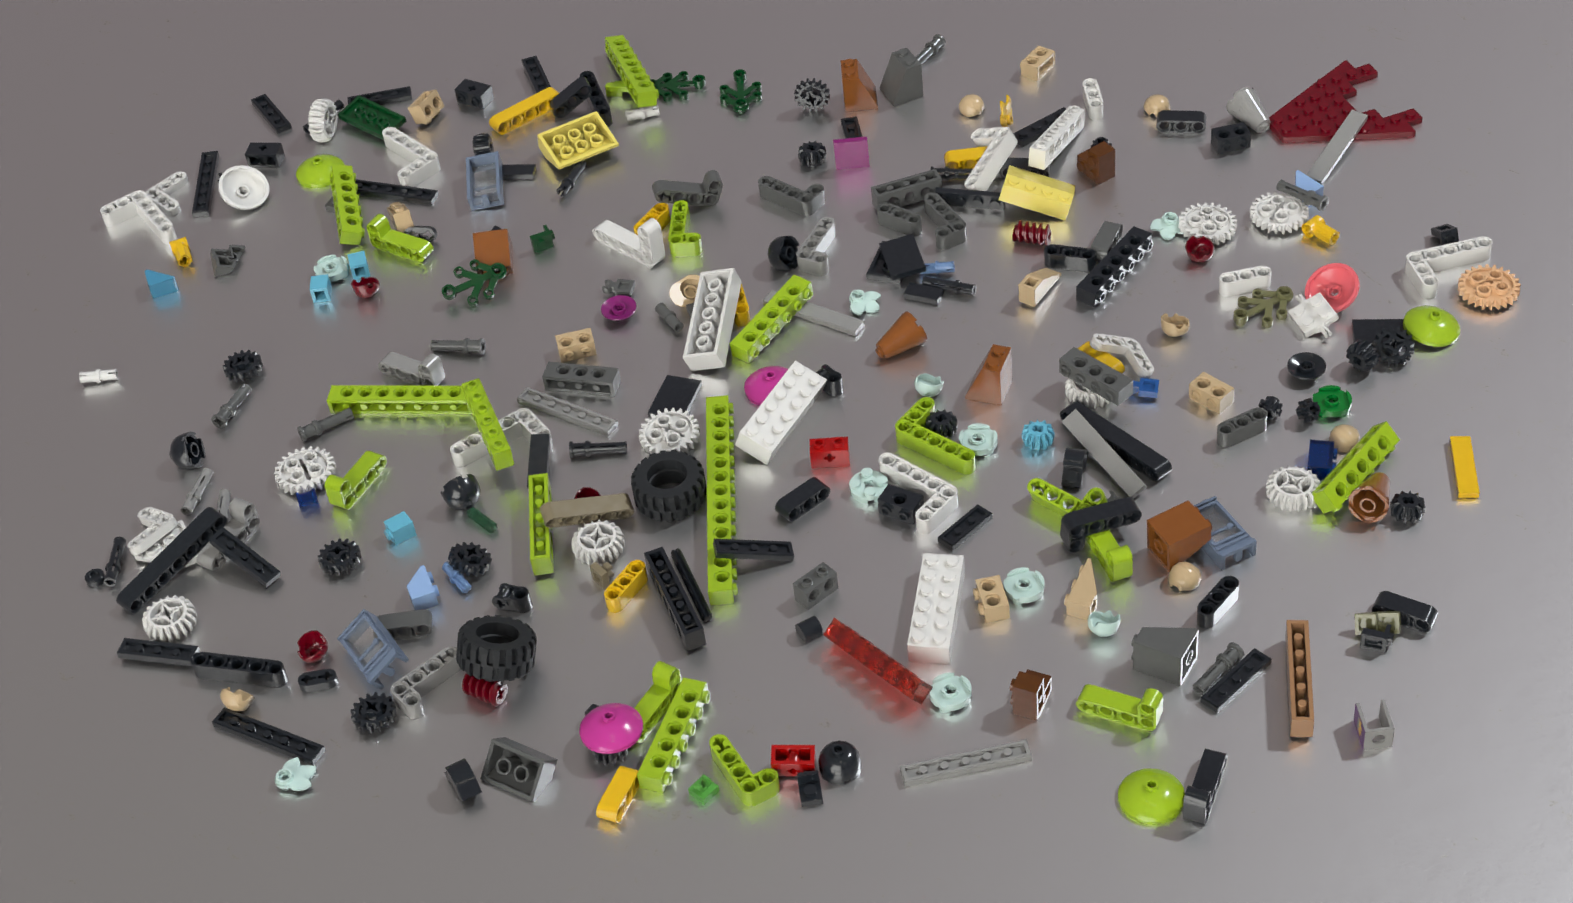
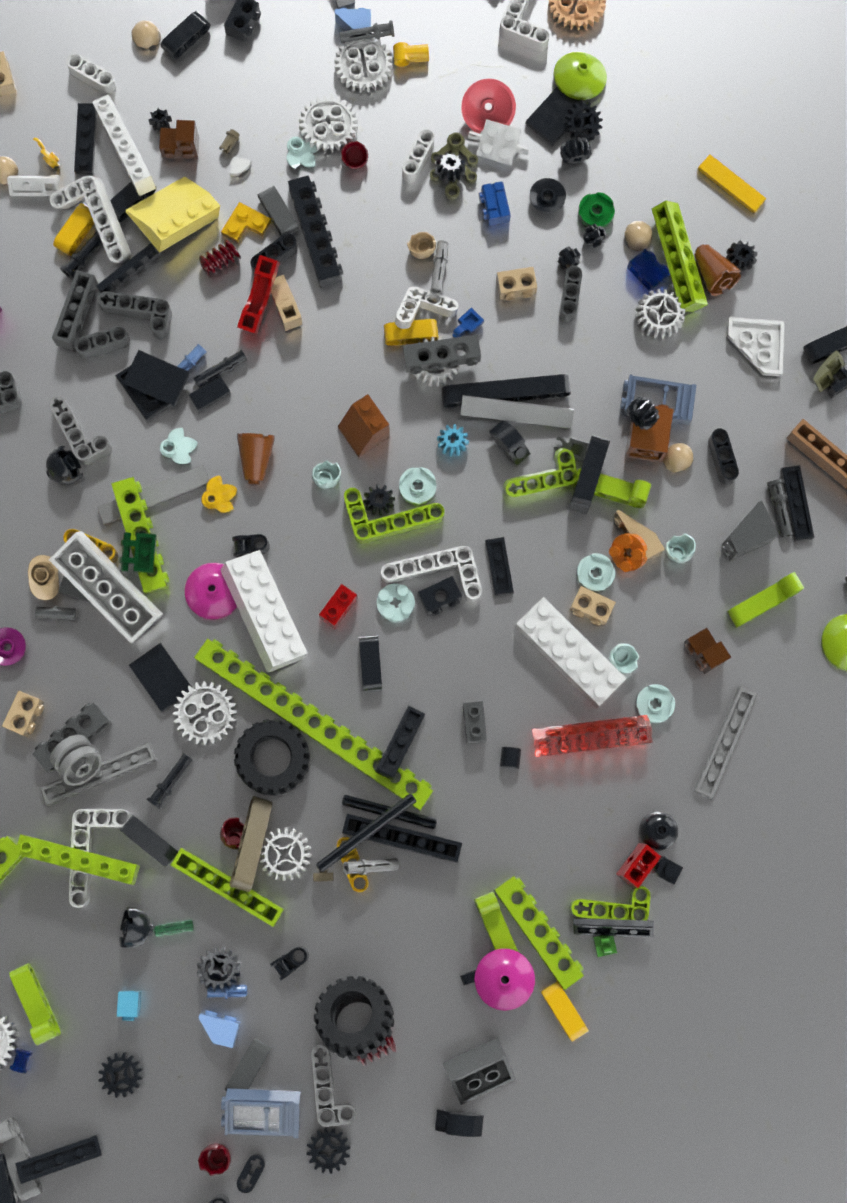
camera: 65 degrees left, 35 degrees up
none -> white plate [7,175,61,196]
none -> light grey wheel [50,734,102,786]
none -> dark green plate [119,532,157,574]
none -> yellow plate [201,475,237,513]
none -> dark tan pin [219,129,240,154]
none -> yellow plate [221,202,272,243]
none -> white tile [229,157,252,177]
none -> red arch [237,255,280,334]
none -> black axle [316,794,416,872]
none -> light grey pin [342,858,399,875]
none -> light grey pin [430,240,449,294]
none -> black gear [435,151,466,184]
none -> blue brick [478,181,511,226]
none -> black tile [573,918,654,937]
none -> orange plate [609,533,647,572]
none -> light aqua hair [609,643,639,674]
none -> black gear [626,397,660,430]
none -> white plate [727,317,784,377]

